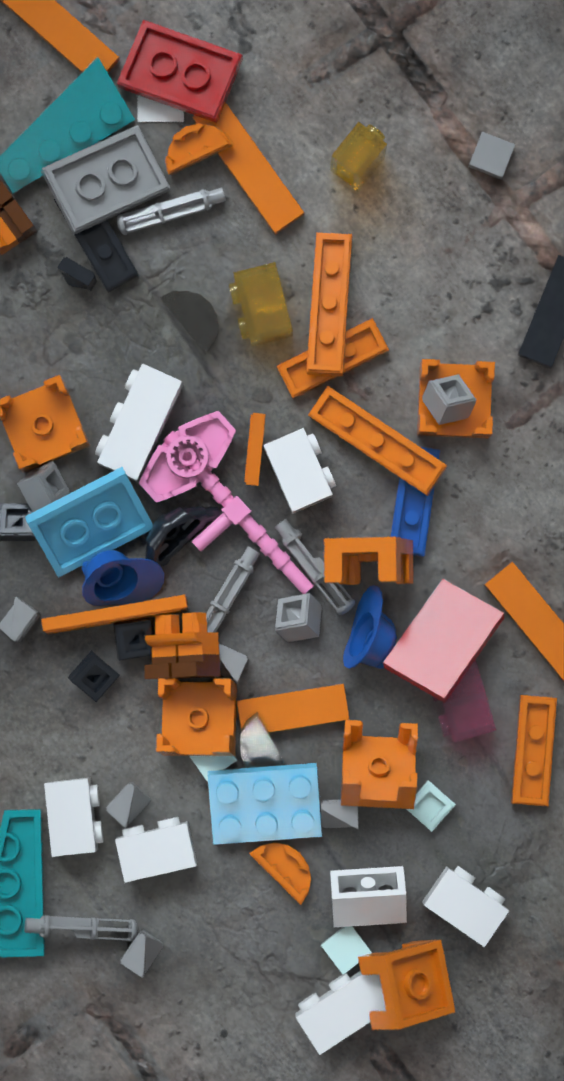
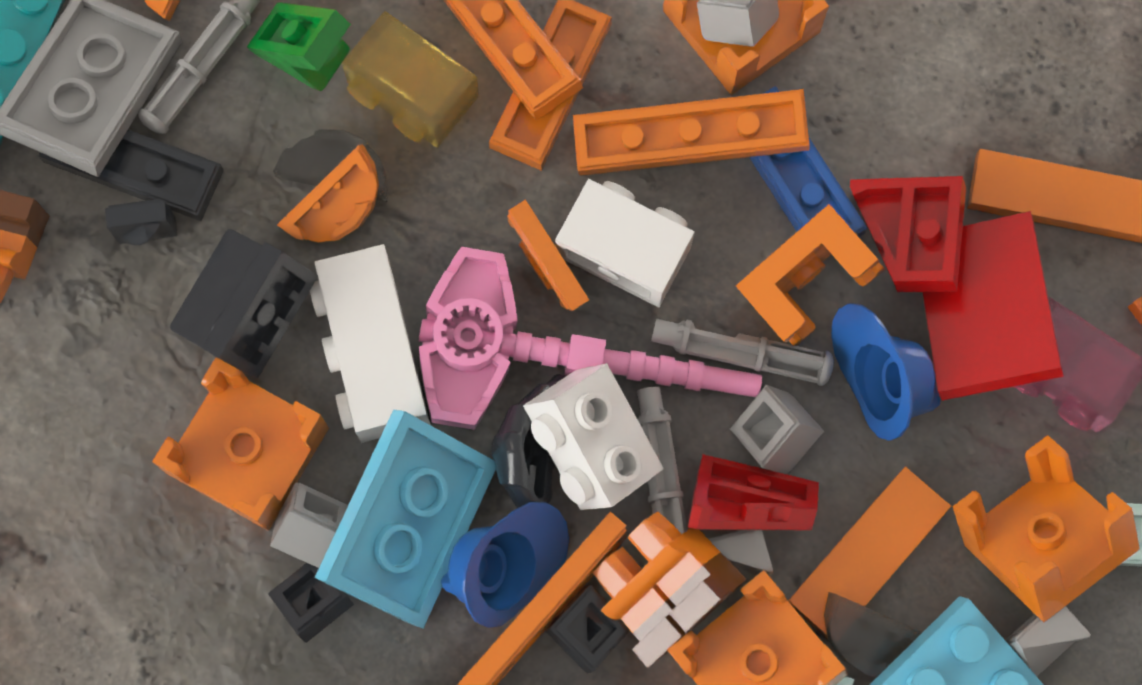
camera: 40 degrees left, 10 degrees down
none -> black bracket [170,229,318,379]
none -> green slope [247,2,351,91]
none -> orange tile [277,144,379,243]
none -> white brick [523,363,664,510]
none -> red wing [688,454,819,530]
none -> red wing [850,176,966,292]

